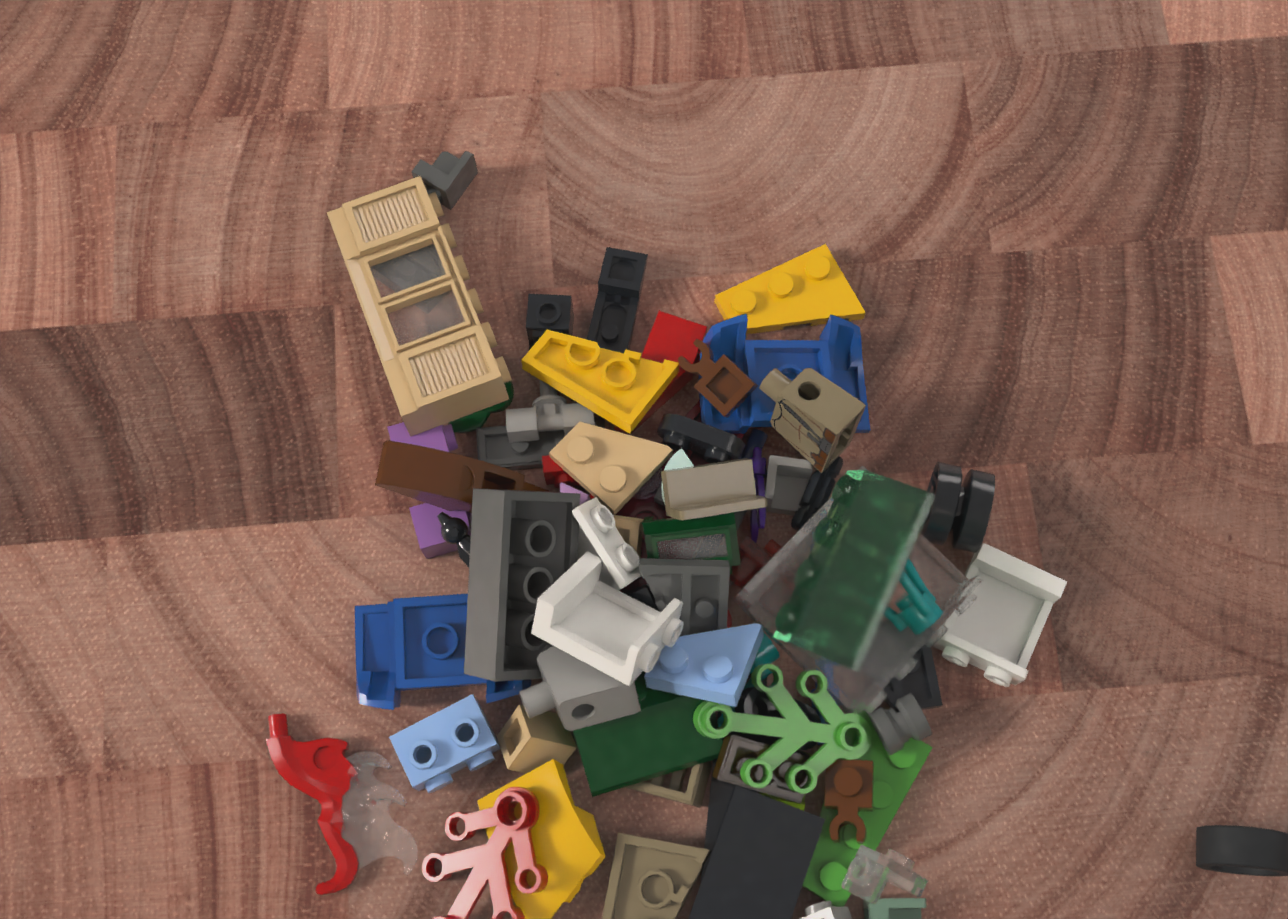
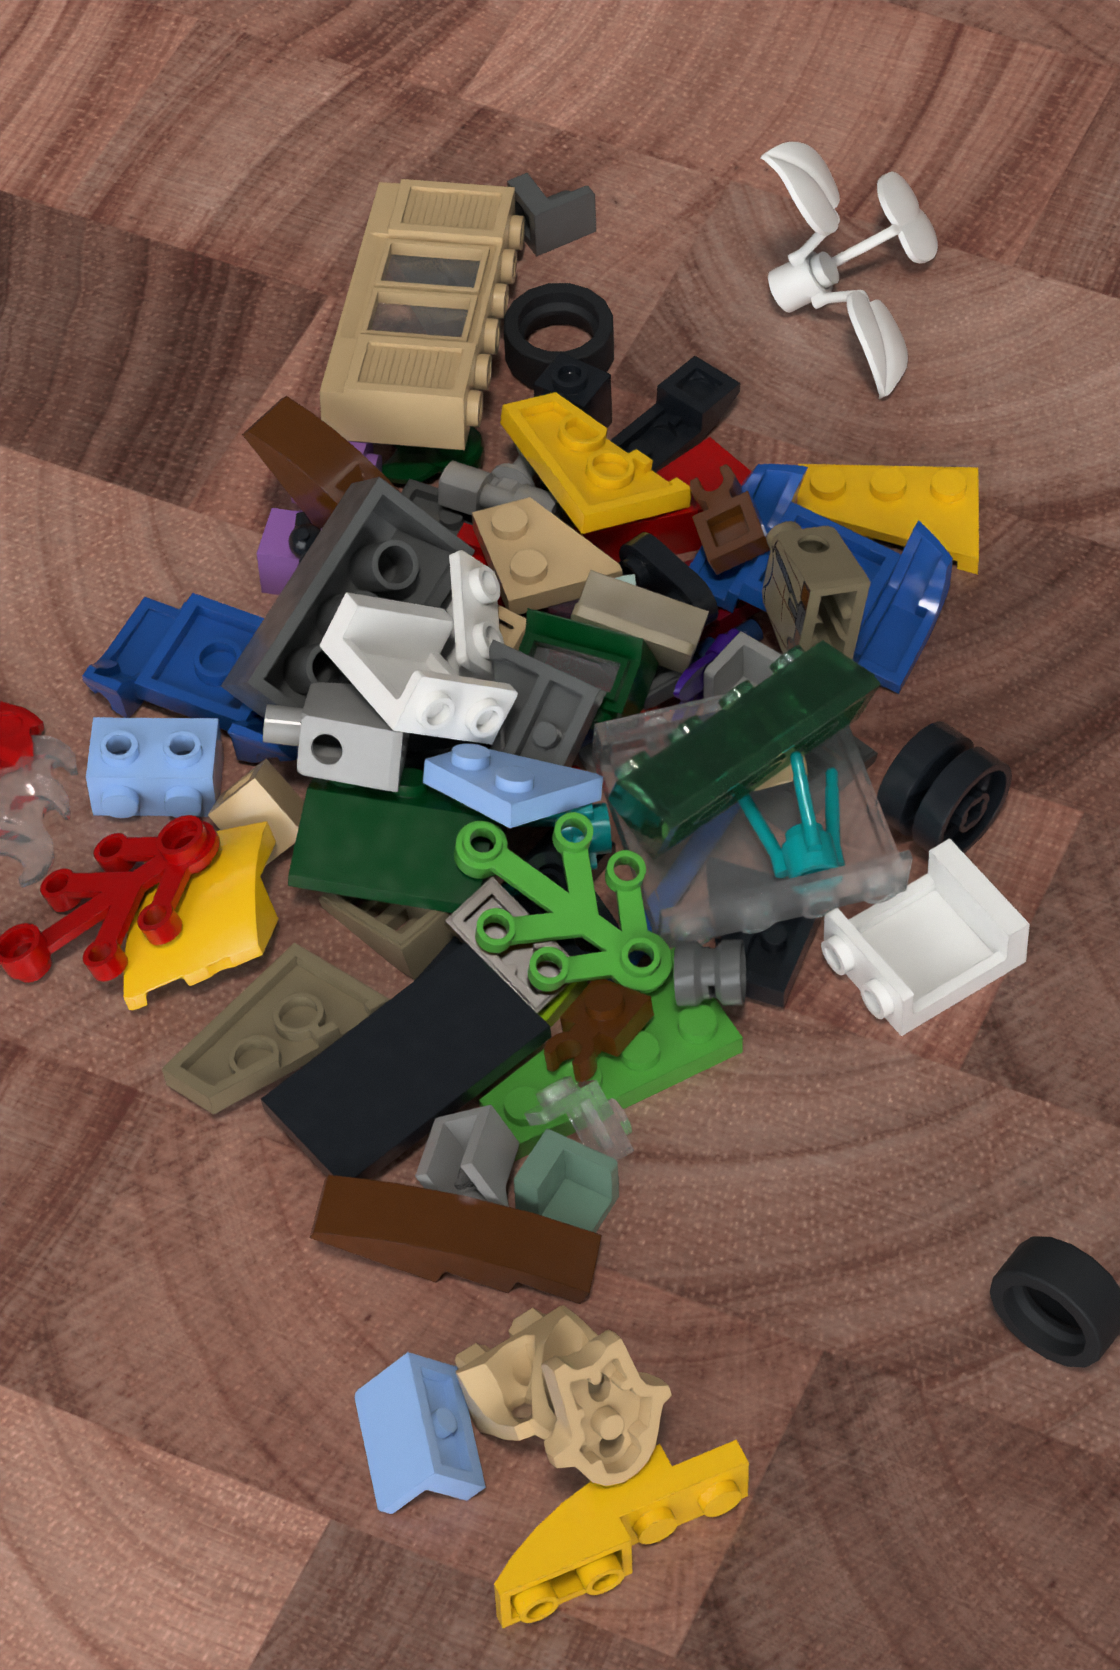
camera: 30 degrees right, 20 degrees down
none -> black tyre [504,283,614,389]
none -> white plant [761,142,938,399]

